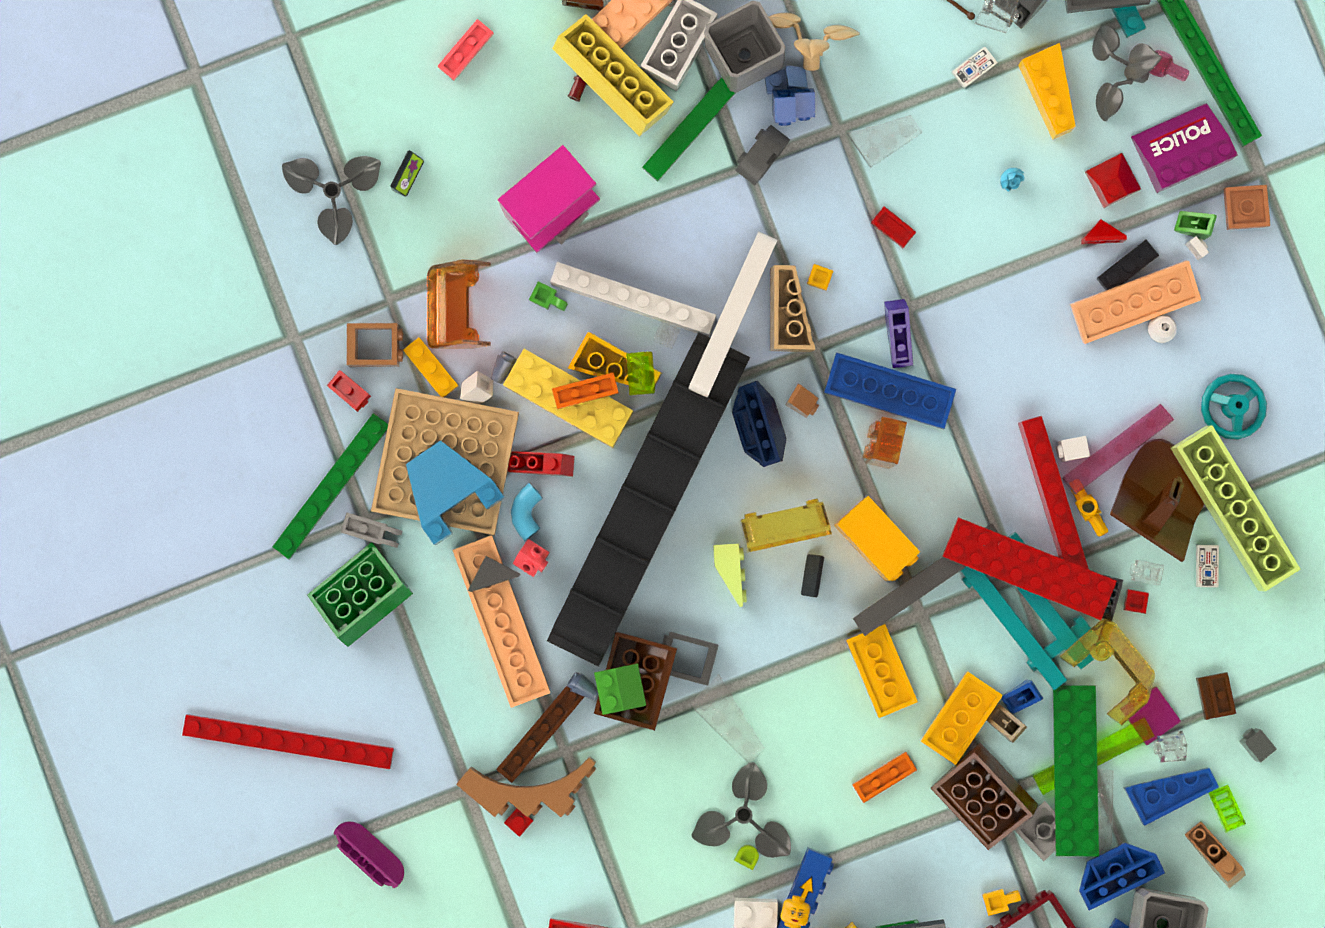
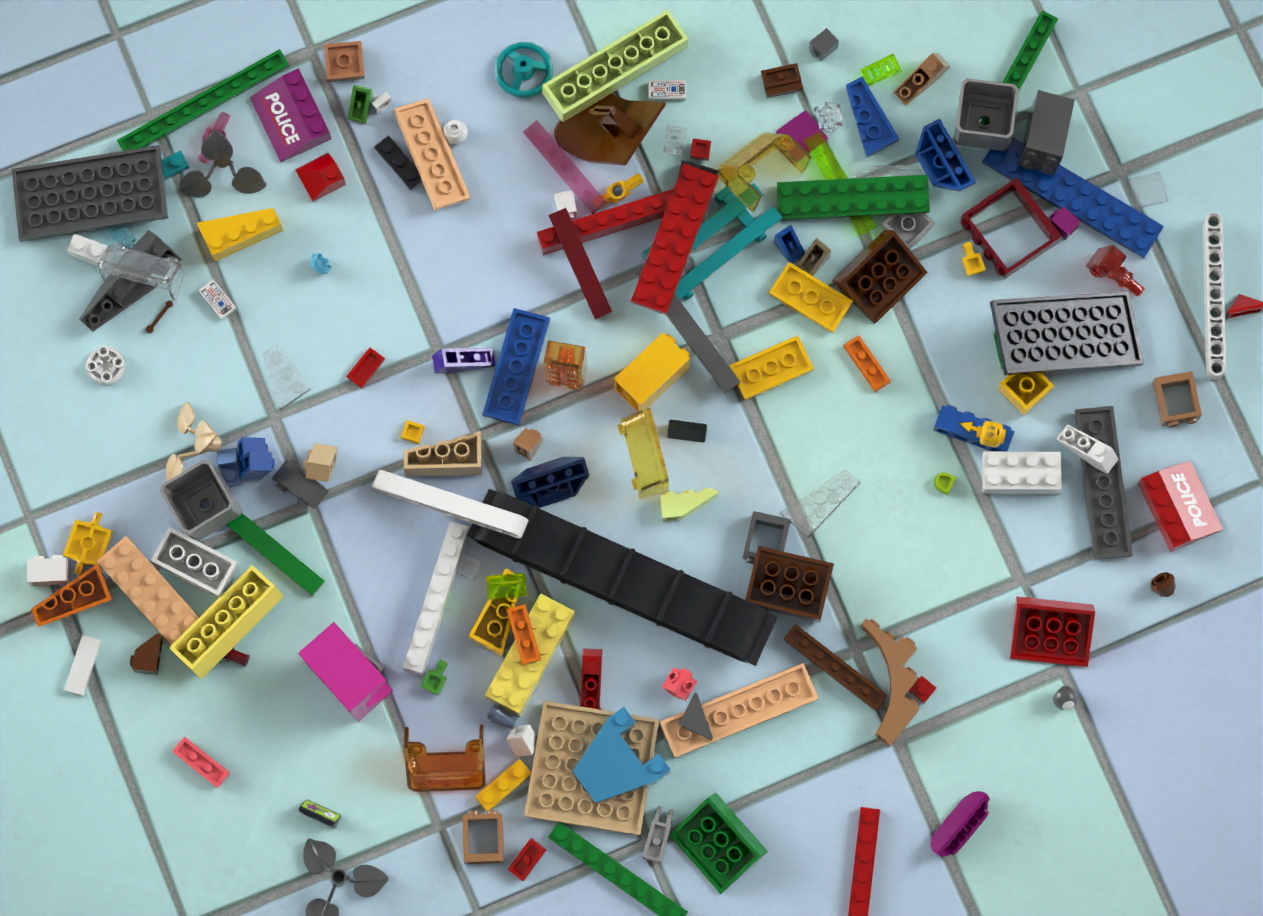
camera: 90 degrees left, 10 degrees down
medium azure cylinder [511,483,543,541] -> none
sand blue cone [567,672,598,700] -> none
bright green slope [594,664,646,715] -> none
dark grey plant [691,762,791,858] -> none
red slope [1081,219,1127,244] -> none
none -> tan brick [303,443,337,482]
none -> dark red tile [548,208,612,319]

